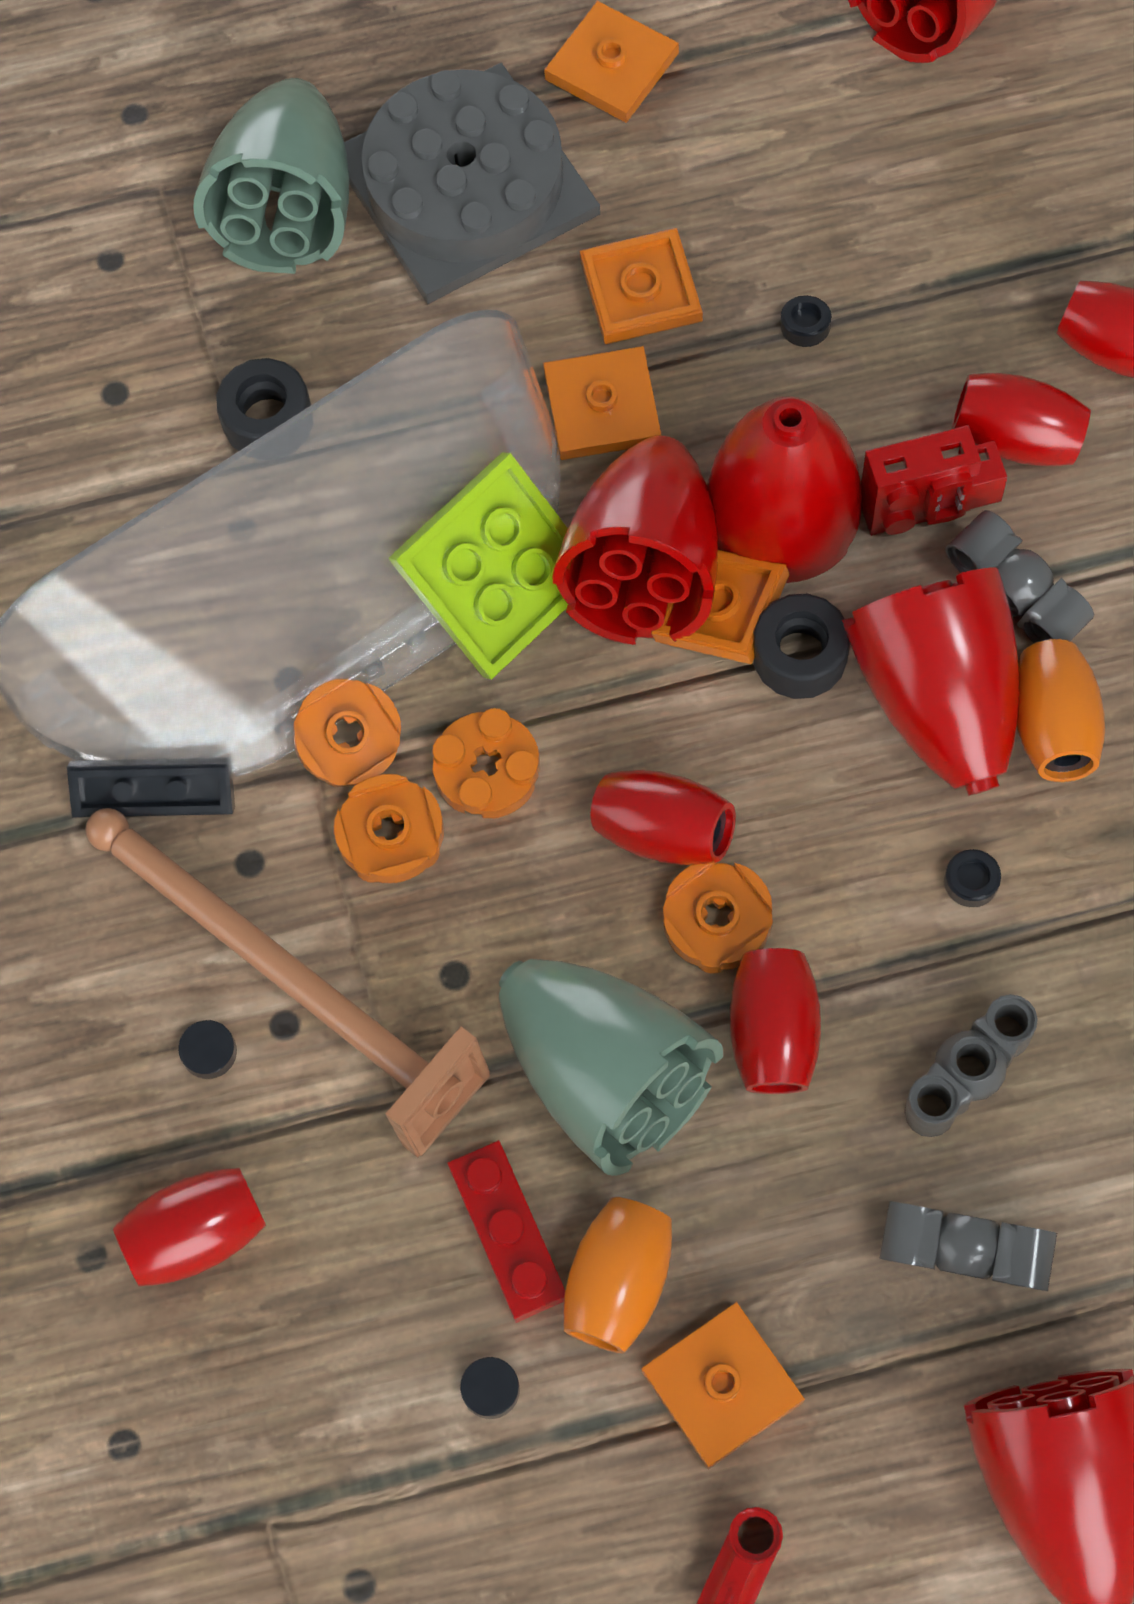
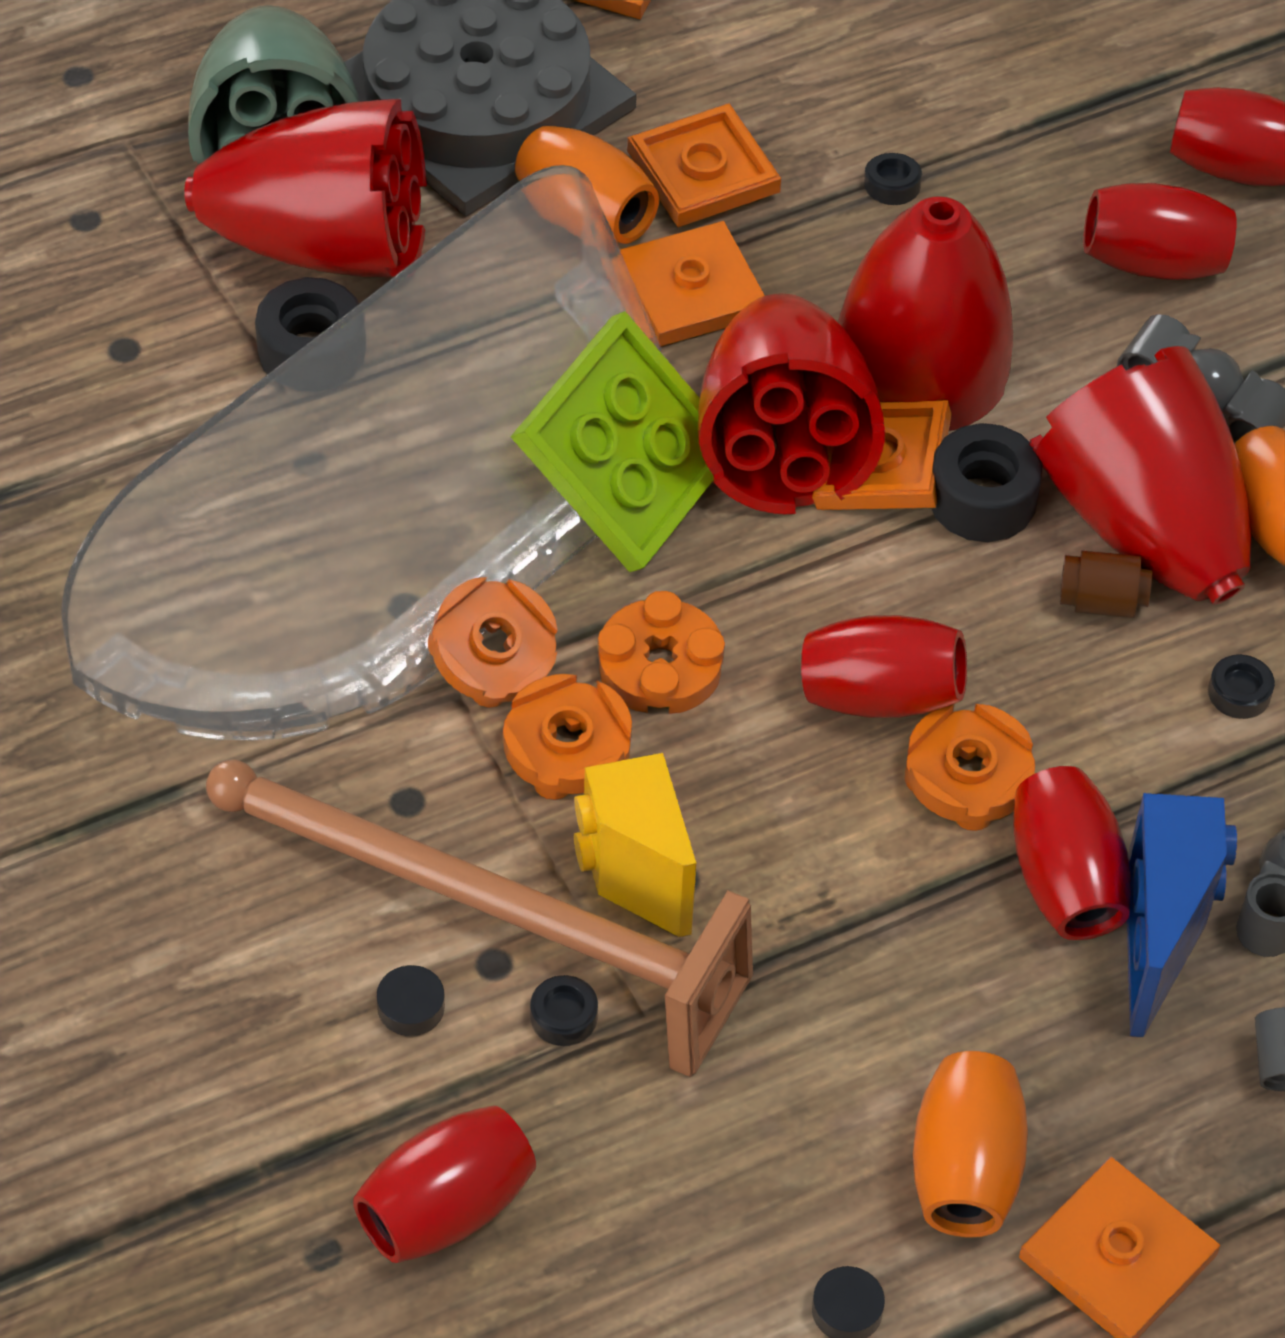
camera: 20 degrees left, 15 degrees down
black tile [67,757,235,818] -> none
red plate [447,1140,566,1323] -> none
sand green cylinder [499,959,723,1176] -> none
red piece [861,425,1008,536] -> none
none -> red cylinder [184,99,427,278]
none -> orange piece [515,126,659,244]
none -> black tile [530,975,598,1046]
none -> yellow slope [574,753,697,937]
none -> reddish brown brick [1060,550,1152,618]
none -> blue slope [1127,793,1237,1037]

